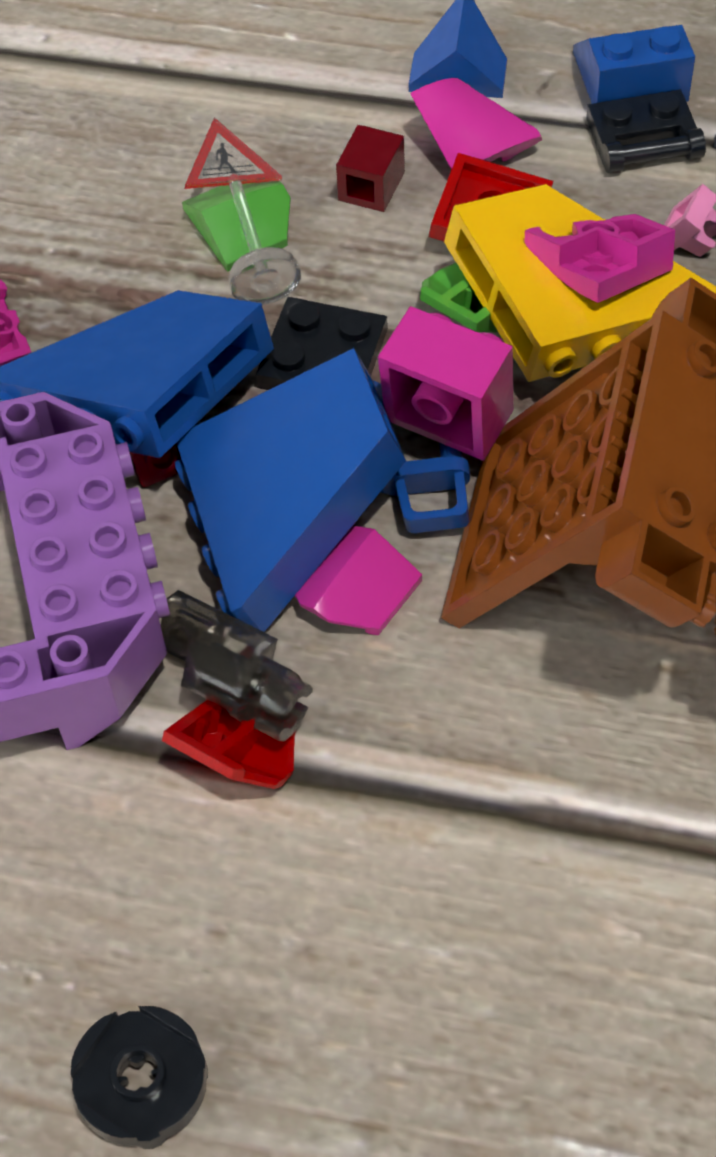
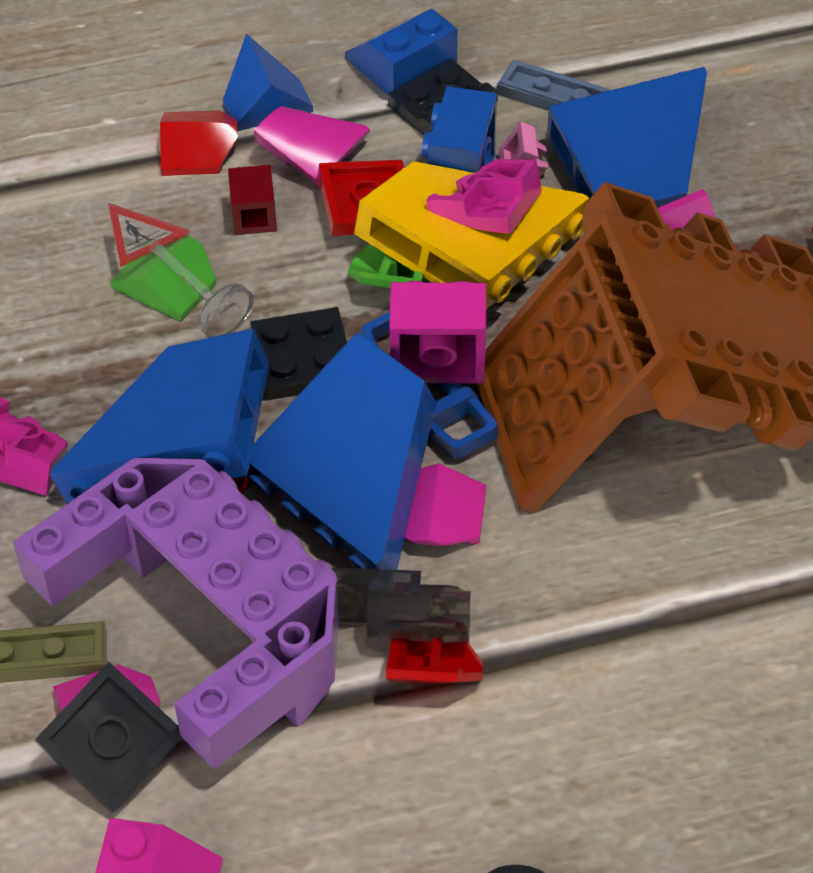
camera: 30 degrees left, 5 degrees down
none -> red slope [160,110,238,176]
none -> blue brick [422,86,497,173]

